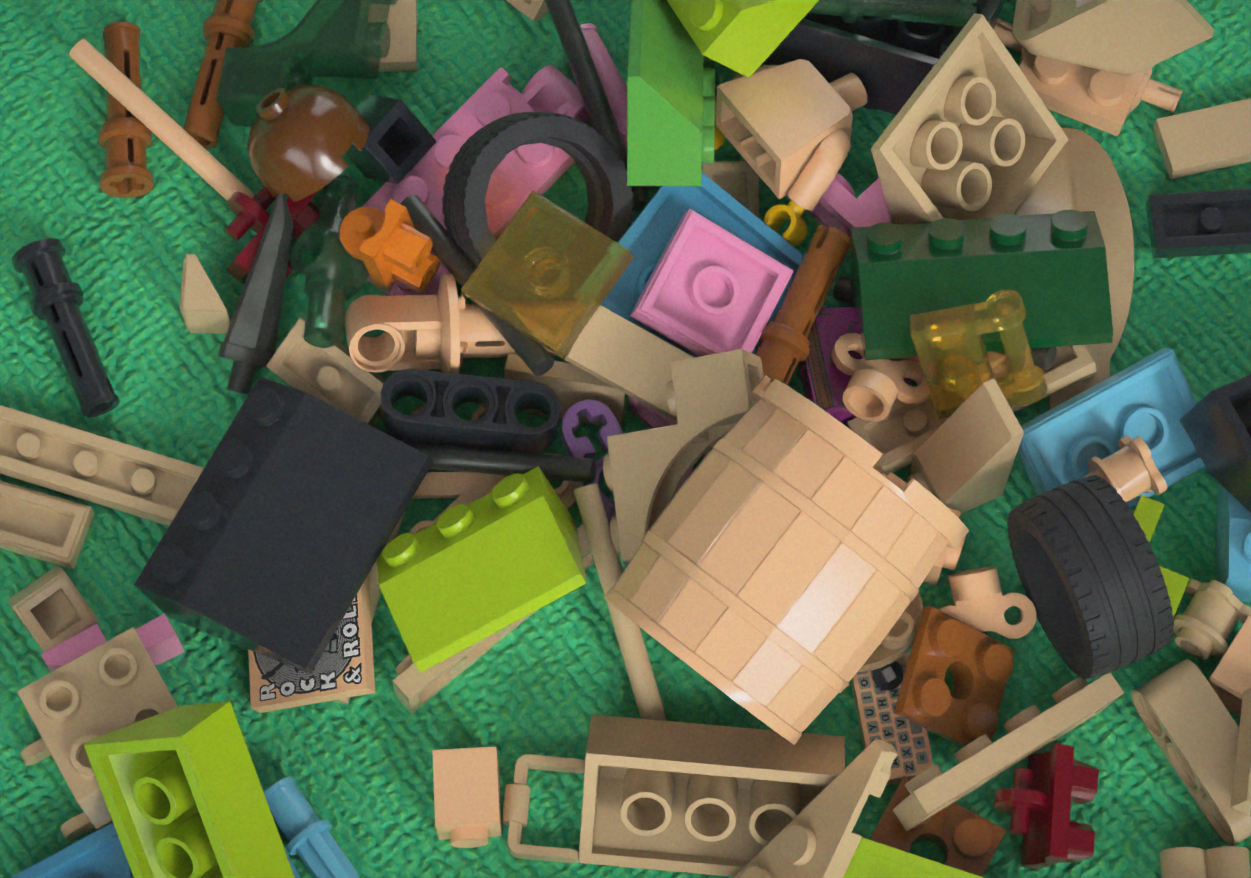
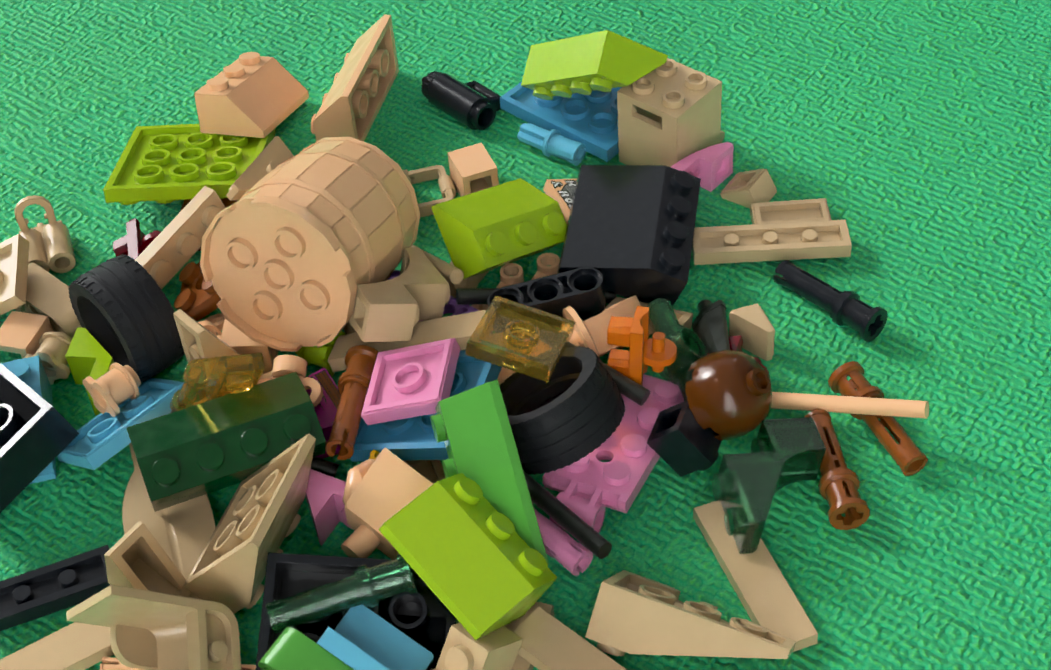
camera: 165 degrees right, 25 degrees down
none -> tan slope [104,522,192,597]

